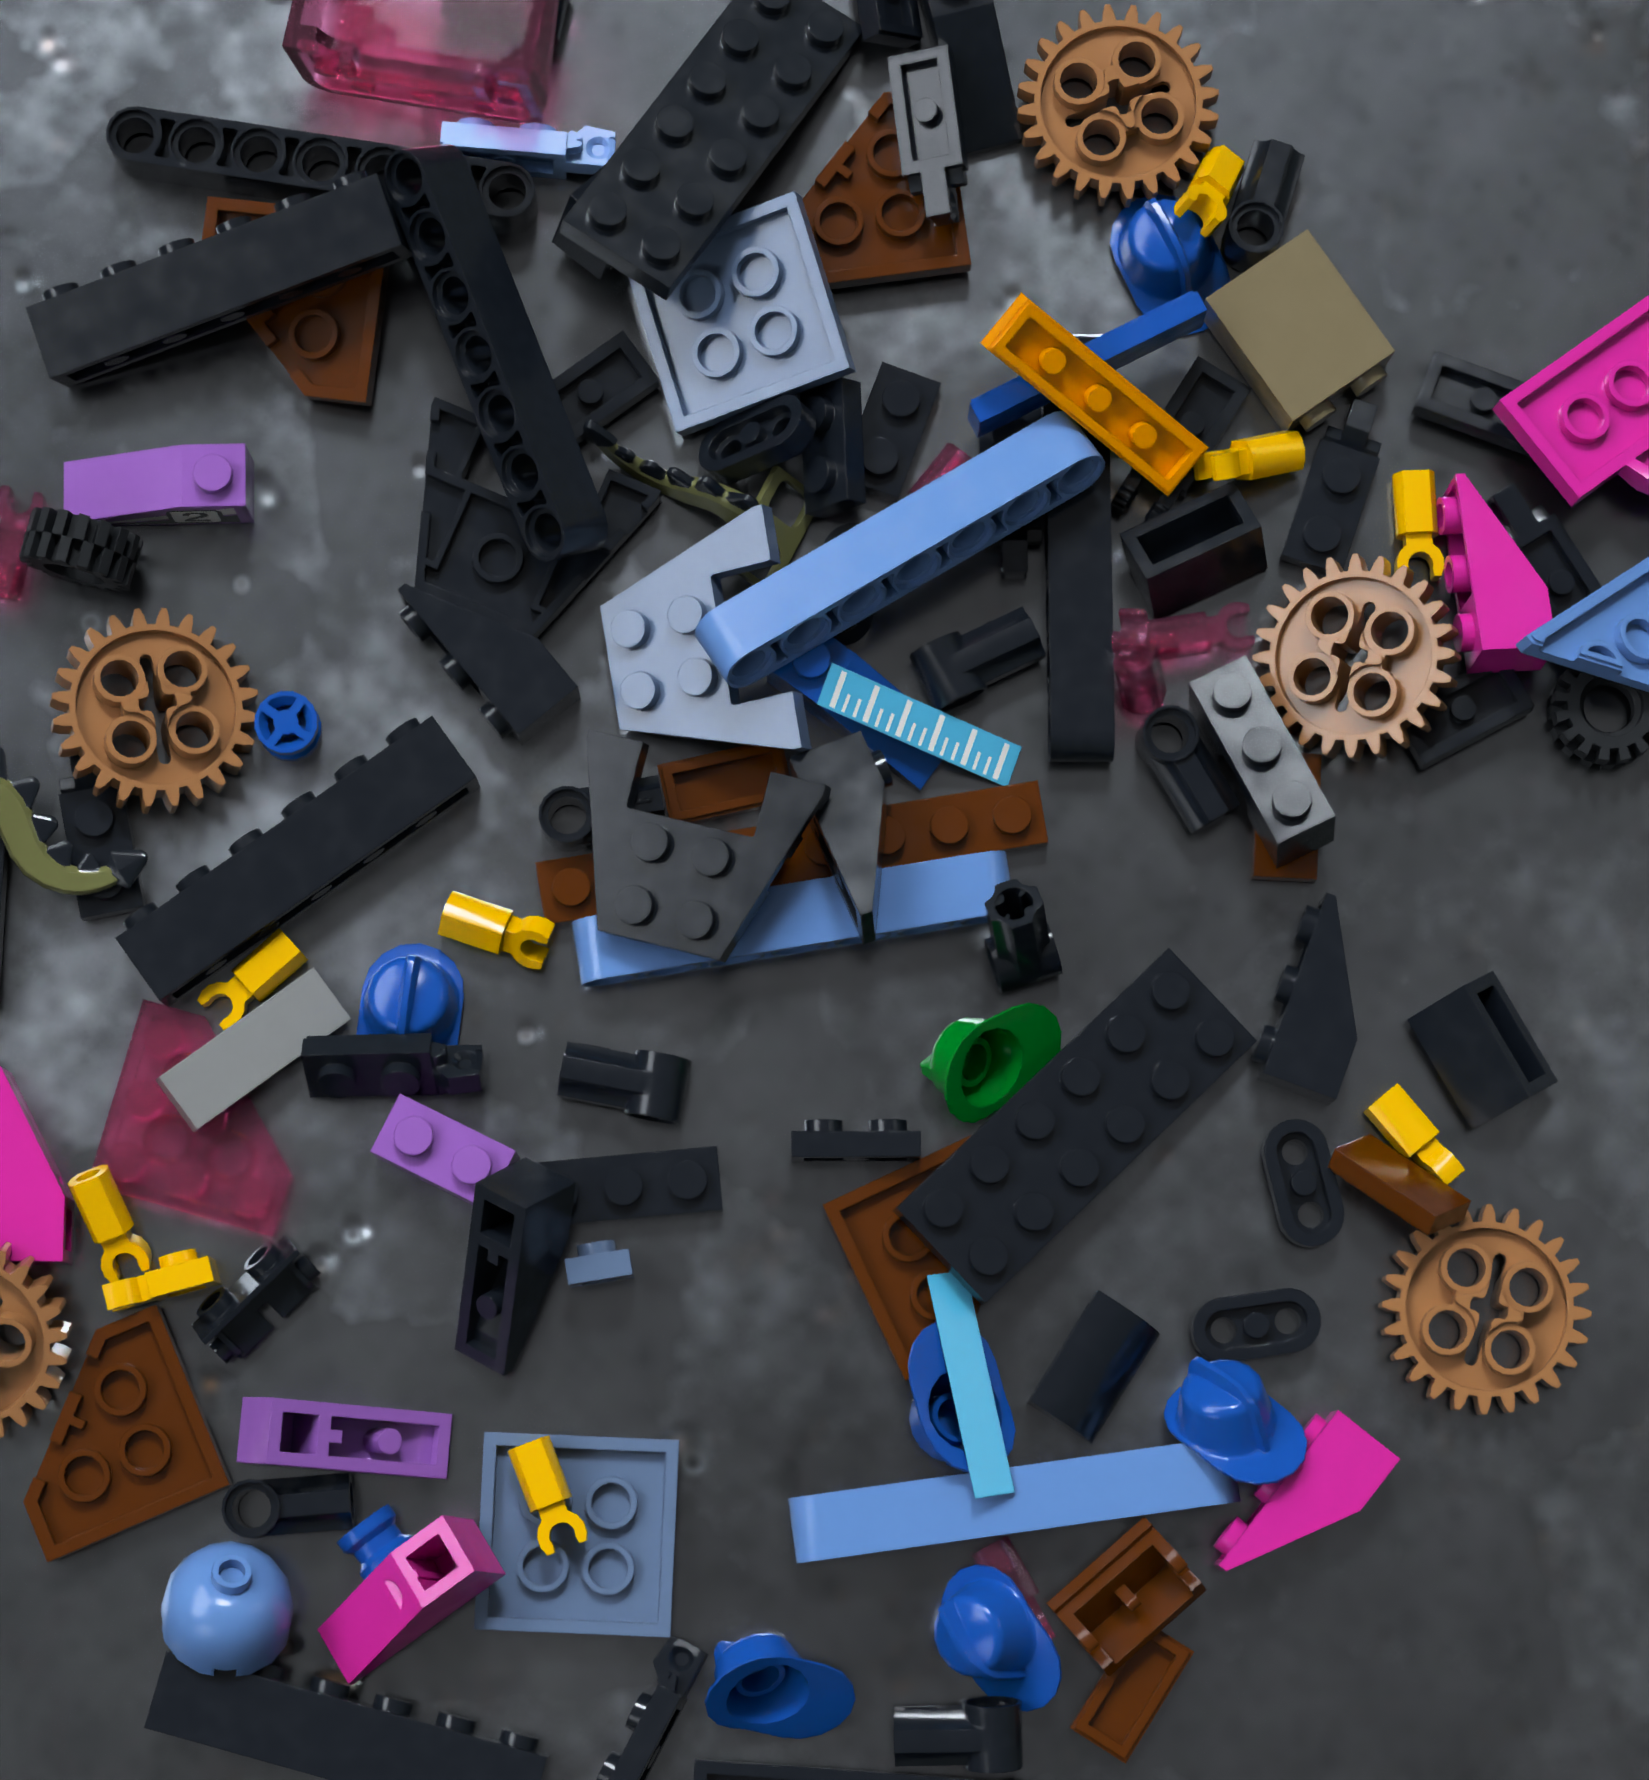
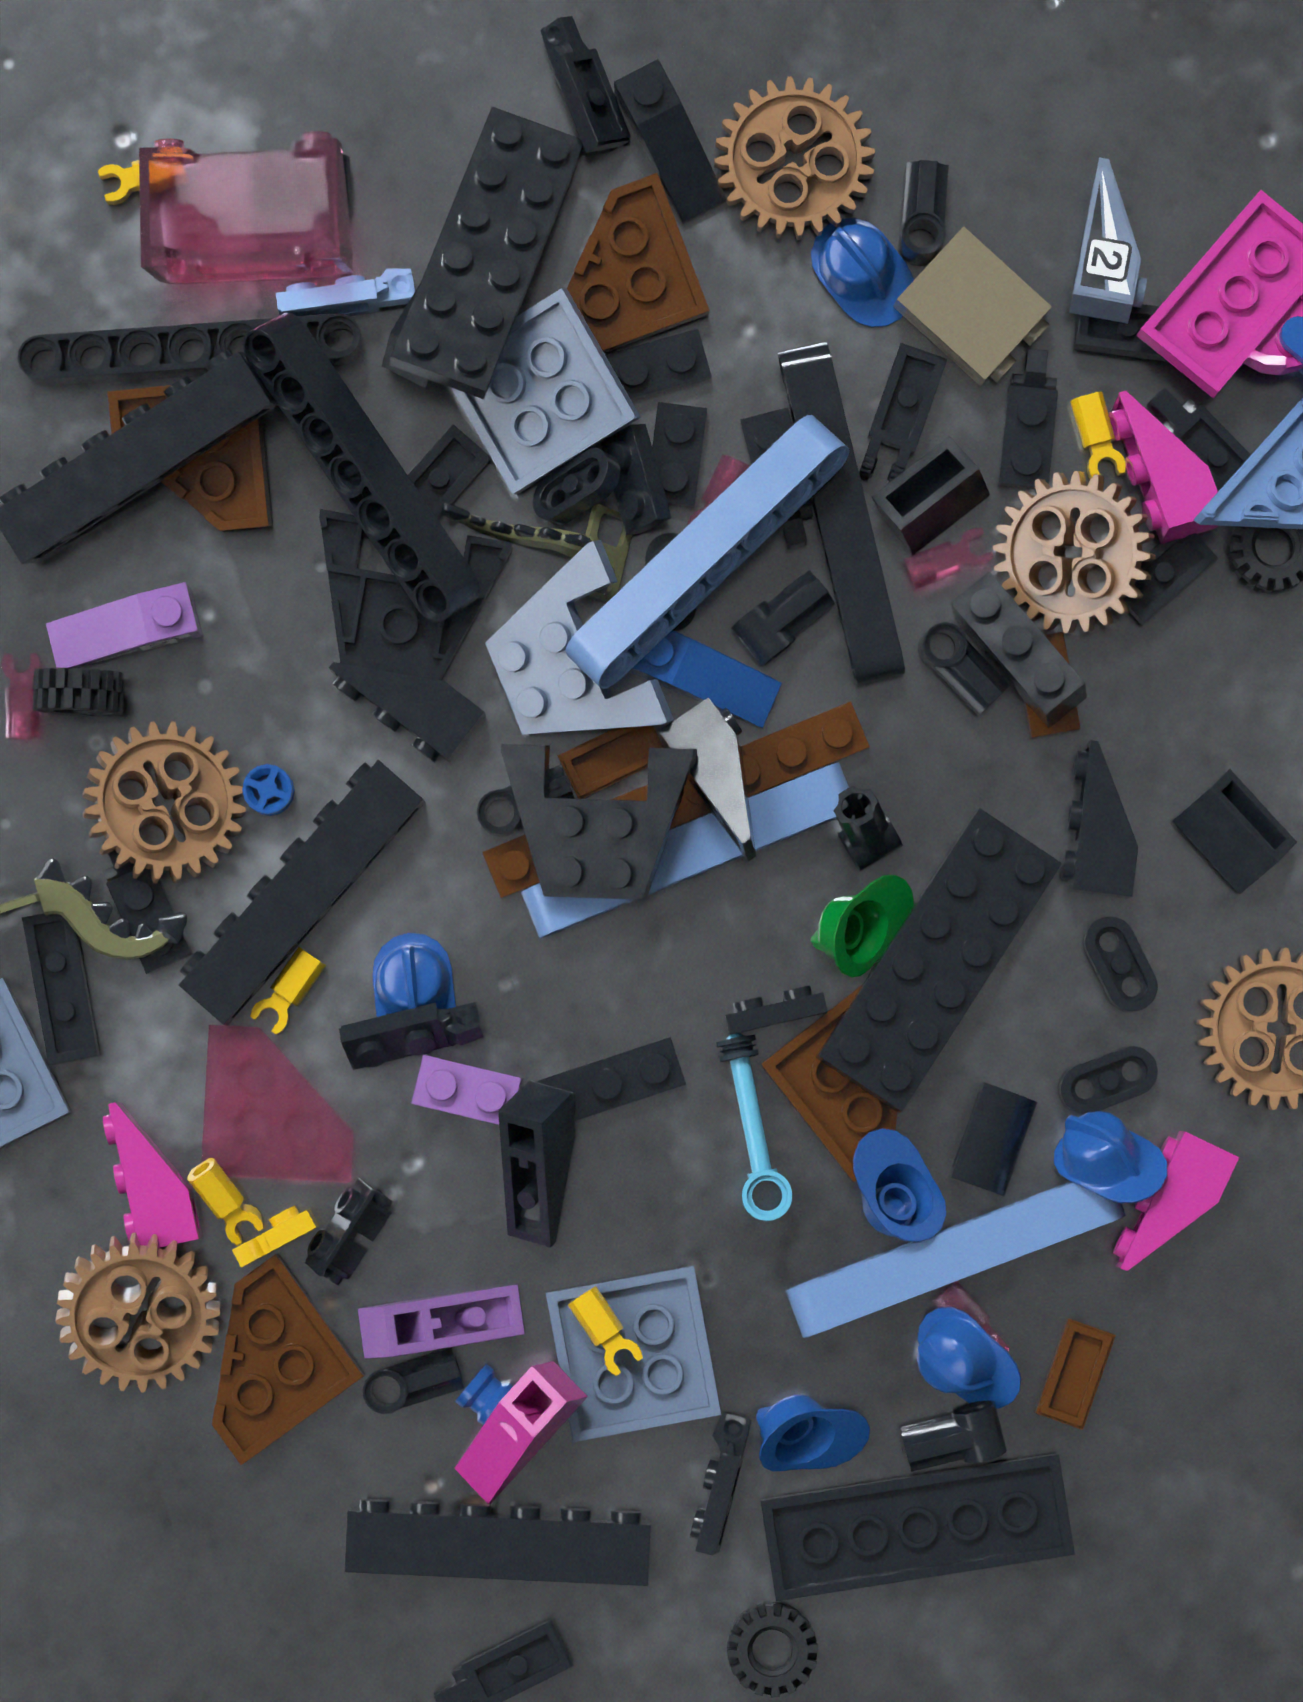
camera: 10 degrees left, 5 degrees up
light grey tile [155,967,351,1132] -> none
medium blue cylinder [161,1541,294,1677] -> none
yellow bar [438,891,555,969] -> none
black piece [557,1041,692,1125] -> none
sand blue plate [564,1240,635,1288] -> none
medium azure sticker [817,663,1022,786] -> none
hinge [887,44,969,227] -> none
medium azure sticker [926,1272,1015,1499] -> none
blue tile [968,290,1207,438] -> none
light orange tile [980,293,1209,496] -> none
reddish brown hinge [1046,1517,1207,1676] -> none
clear pink bar [1111,608,1167,715] -> none
yellow bar [1174,145,1245,238] -> none
yellow bar [1193,430,1305,481] -> none
reddish brown tile [1328,1134,1471,1235] -> none
yellow bar [1363,1083,1465,1185] -> none
none -> black plate [605,329,712,401]
none -> medium azure piece [716,1033,792,1221]
none -> slope [1069,157,1147,324]

